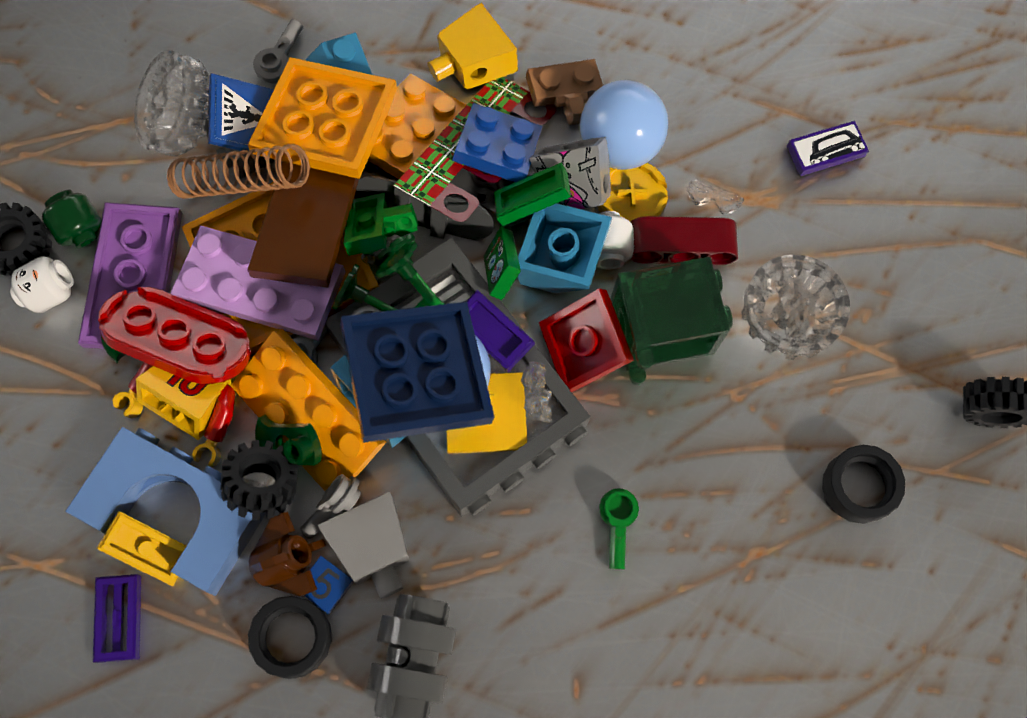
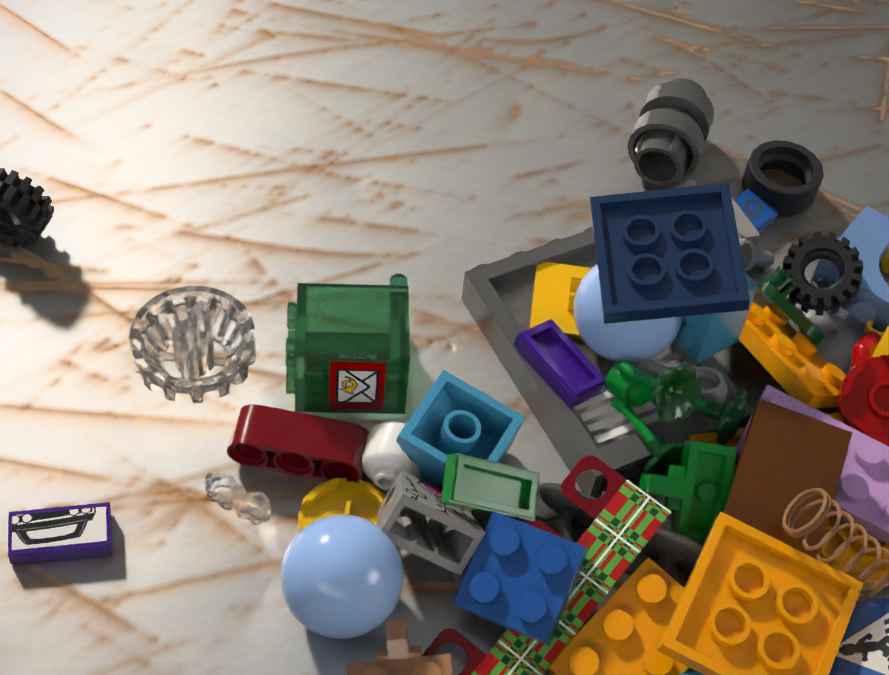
camera: 170 degrees left, 20 degrees down
reddish brown brick [249,511,326,597] -> none
green tile [483,226,521,300] -> none
clear piece [521,361,552,423] -> none
red plate [538,289,634,392] -> none
green plate [599,488,639,570] -> none
black tyre [822,444,905,524] -> none

